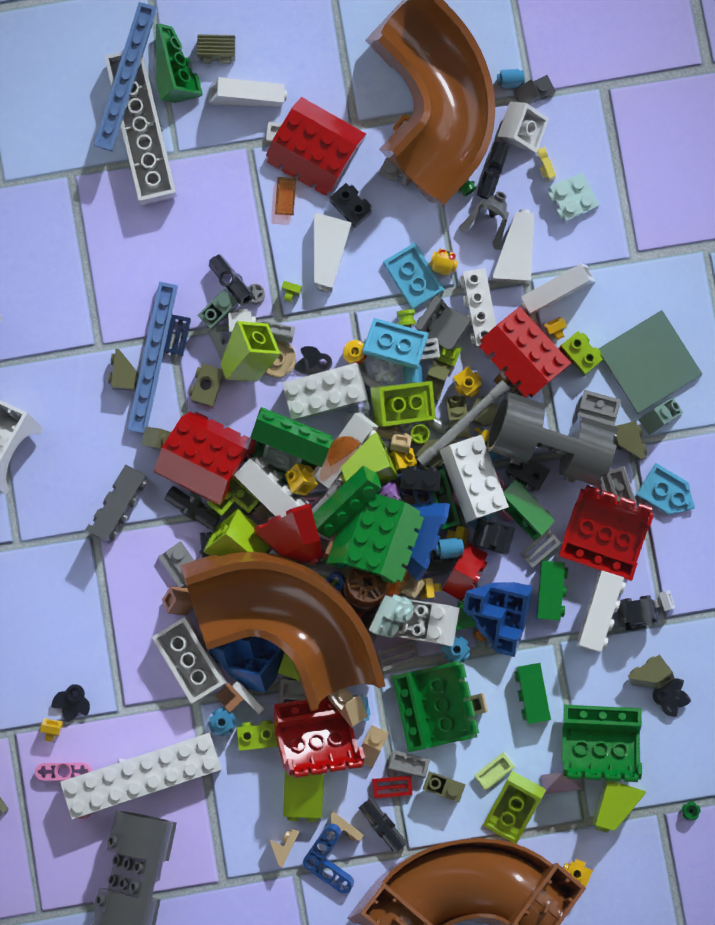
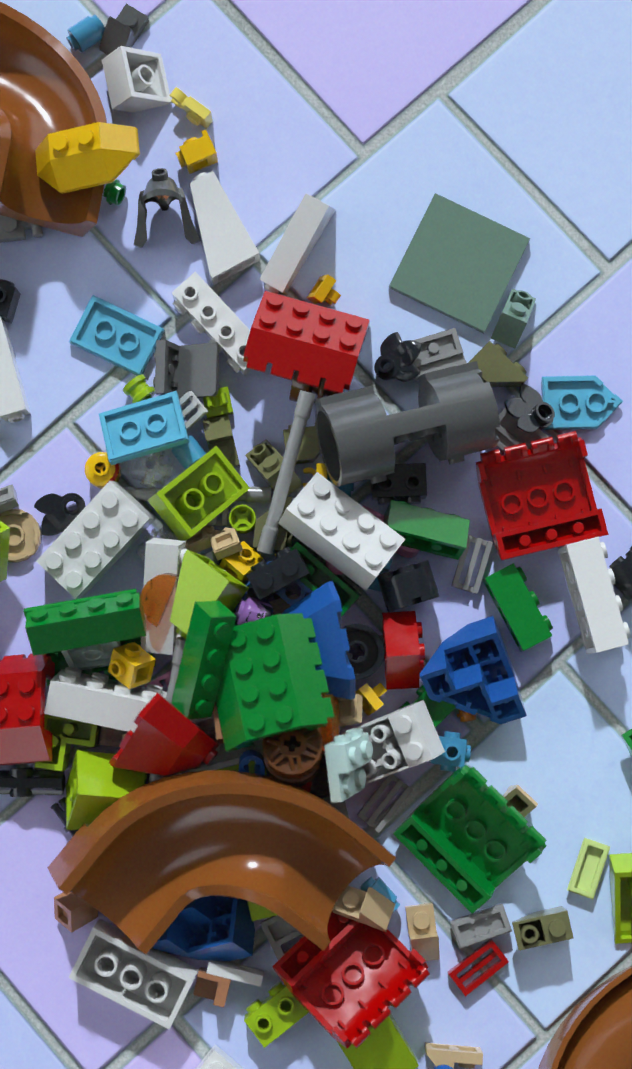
camera: 30 degrees left, 0 degrees up
light grey plate [158,541,195,588] -> none
dark azure brick [208,708,237,737] -> none
black piece [358,798,408,853] -> none
yellow head [429,248,459,276] -> none
dark azure brick [435,538,464,559] -> none
yellow tile [446,526,470,549] -> none
yellow brick [452,366,482,398] -> none
black piece [476,141,510,200] -> none
green brick [514,663,551,724] -> none
light aqua plate [547,172,600,223] -> none
lime brick [559,331,603,376] -> none
none -> yellow wedge [35,122,140,194]
none -> yellow brick [175,129,218,174]
none -> black plate [374,332,422,382]
none -> black plate [504,383,555,433]

